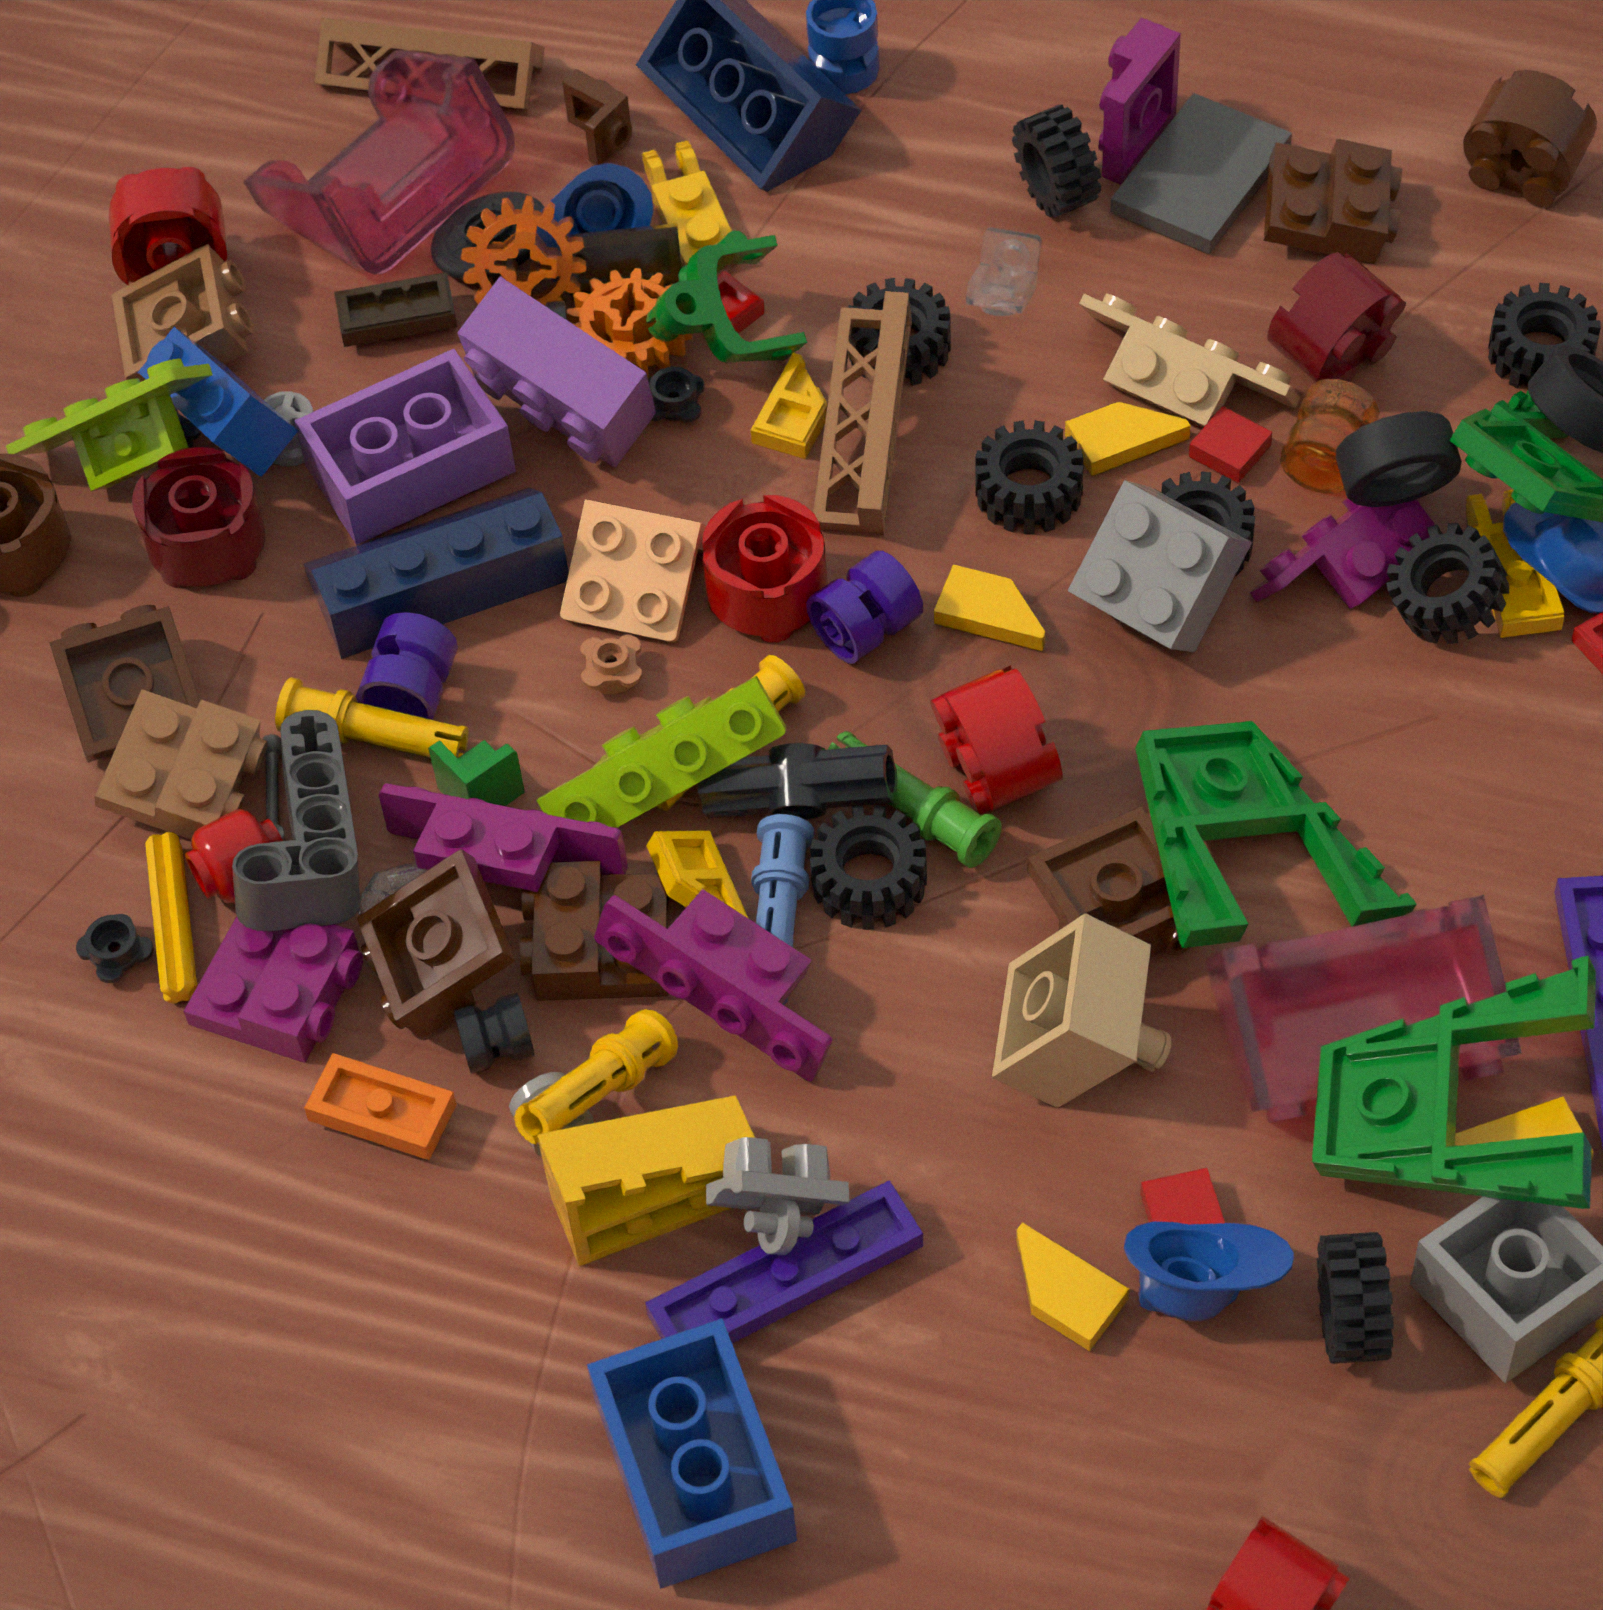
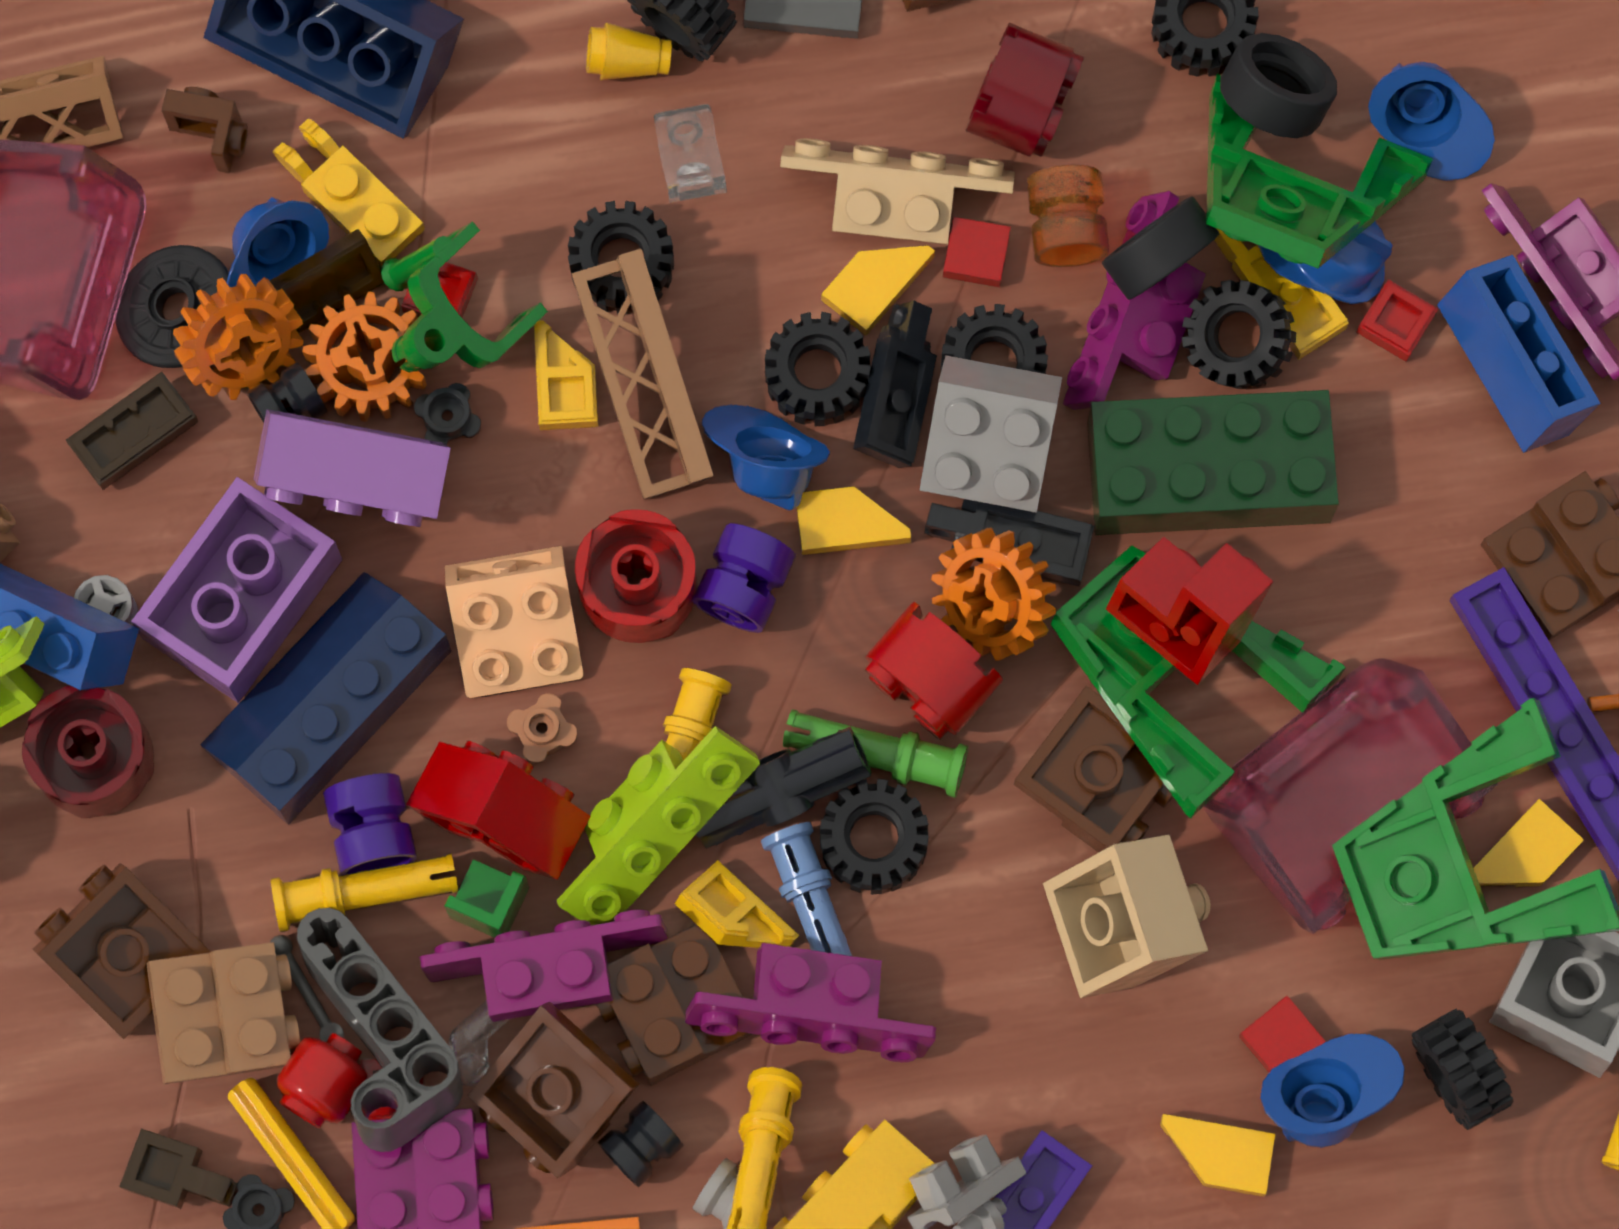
camera: 30 degrees left, 20 degrees up
none -> dark brown plate [119,1129,237,1209]
none -> red brick [406,741,591,880]
none -> yellow cone [586,22,672,80]
none -> blue piece [701,405,830,510]
none -> black hinge [853,300,937,468]
none -> black hinge [924,499,1094,586]
none -> orange gear [931,528,1056,661]
none -> dark green brick [1087,390,1339,535]
none -> red brick [1106,537,1273,685]

